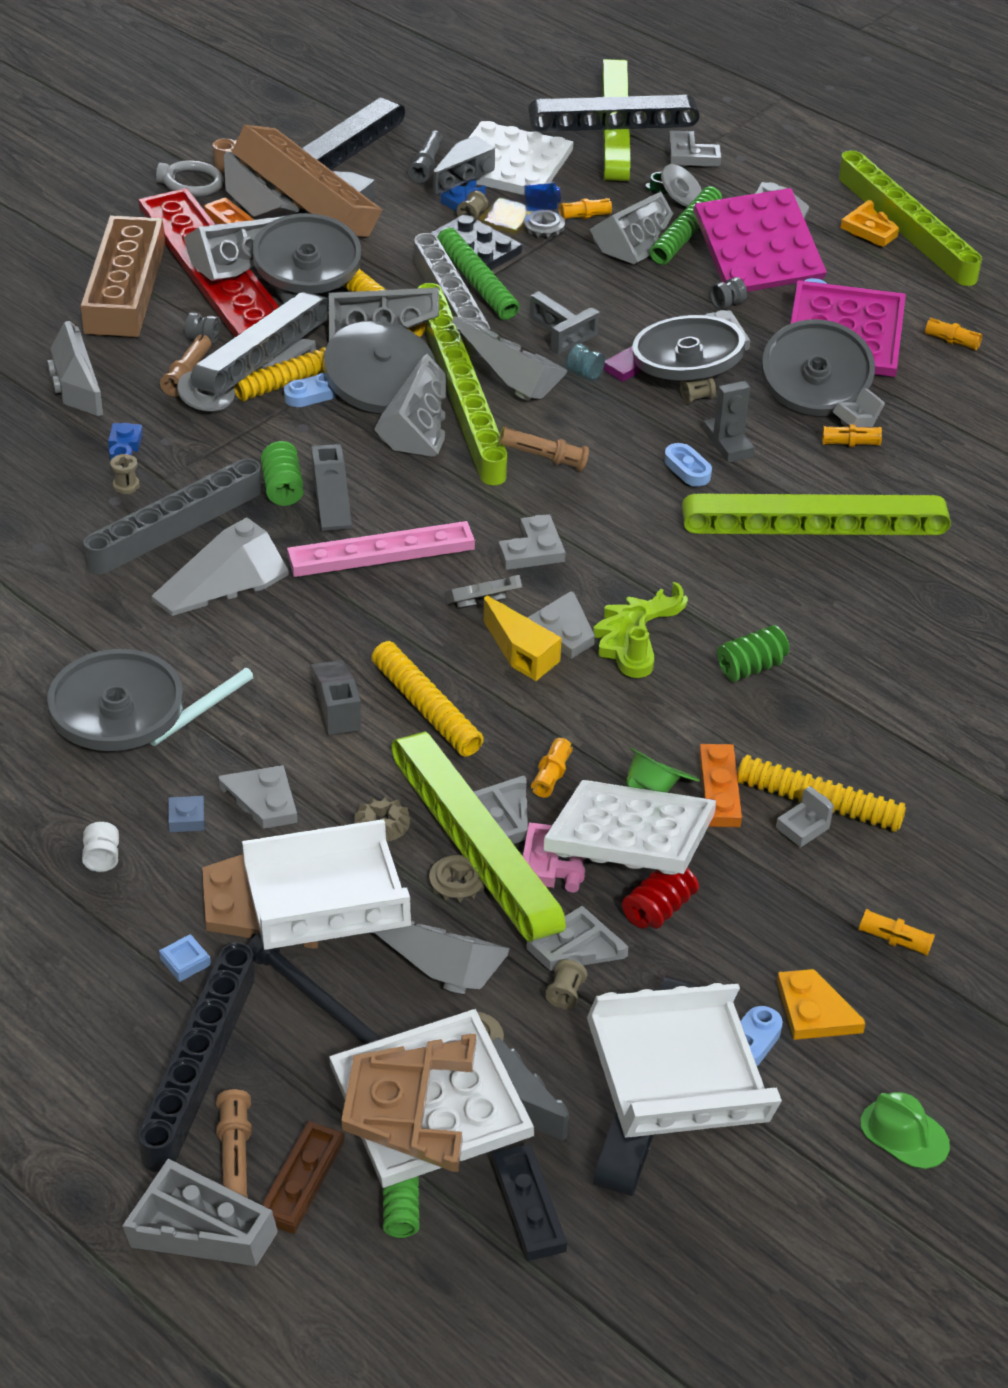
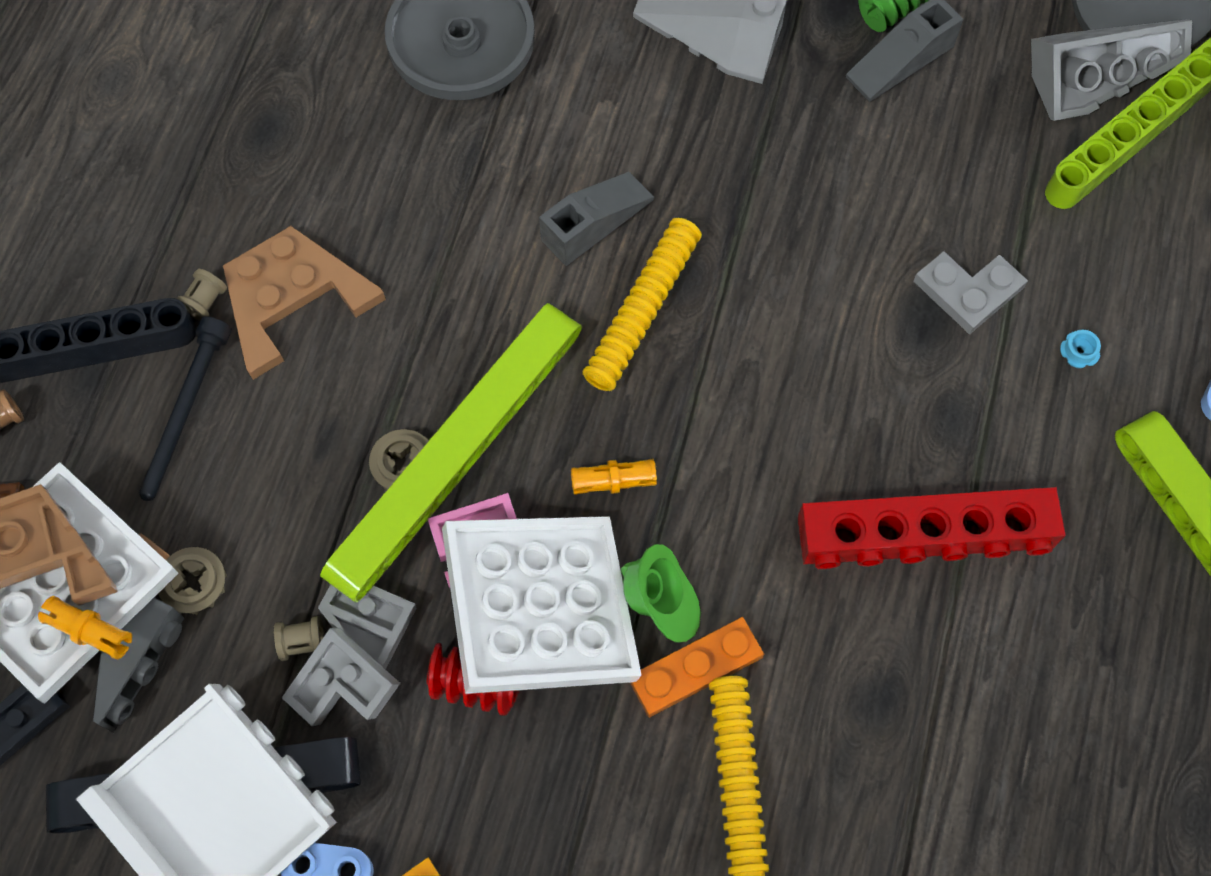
camera: 65 degrees right, 25 degrees up
white wheel [82,822,119,872] -> none
light aqua bar [150,668,253,746] -> none
light blue tile [159,934,211,982] -> none
sand blue plate [169,796,205,832] -> none
light grey wing [219,765,297,829] -> none
white panel [242,819,411,950] -> none
bright pink plate [287,521,475,577] -> none
dark tan gear [355,796,410,842] -> none
light grey wedge [374,920,510,994] -> none
light grey wing [445,575,522,608] -> none
light grey wing [474,776,528,844] -> none
yellow slope [483,595,562,681] -> none
medium nougat pin [498,426,589,472] -> none
light grey wing [528,591,595,659] -> none
lime animal [593,582,688,678] -> none
bright green piece [717,625,790,683] -> none
light grey bracket [776,786,834,848] -> none
none -> light orange pin [38,596,133,660]
none -> dark tan bush [177,269,227,321]
none -> light grey plate [282,628,400,726]
none -> red brick [798,487,1066,569]
none -> medium azure plate [1060,330,1101,368]

